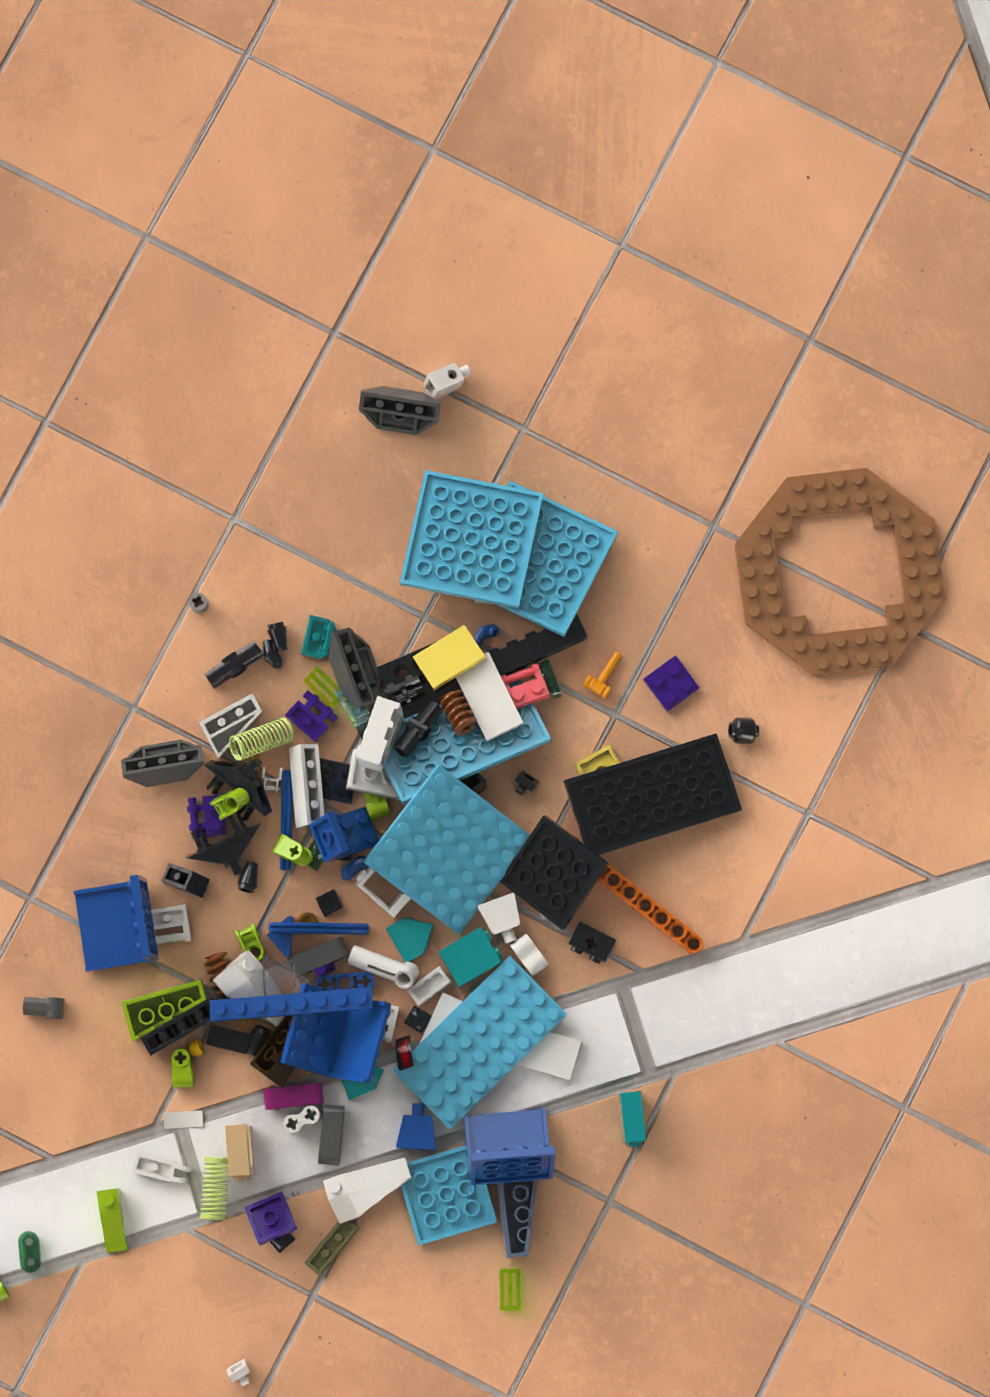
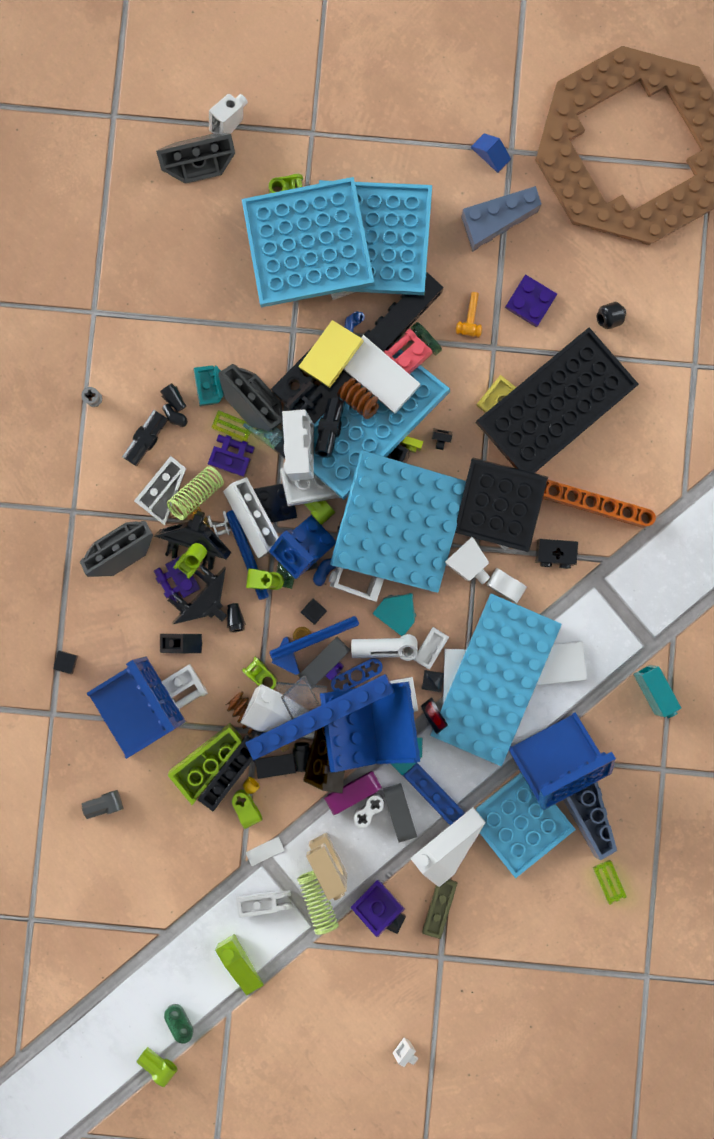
camera: 20 degrees left, 5 degrees up
blue torso [396,1103,436,1150] -> none
teal brick [439,927,503,988] -> none
none -> black tile [53,650,78,674]
none -> lime piece [269,174,303,194]
none -> neon yellow plate [400,436,423,453]
none -> blue tile [403,763,465,825]
none -> sand blue wedge [461,186,541,252]
none -> blue slope [471,133,511,173]

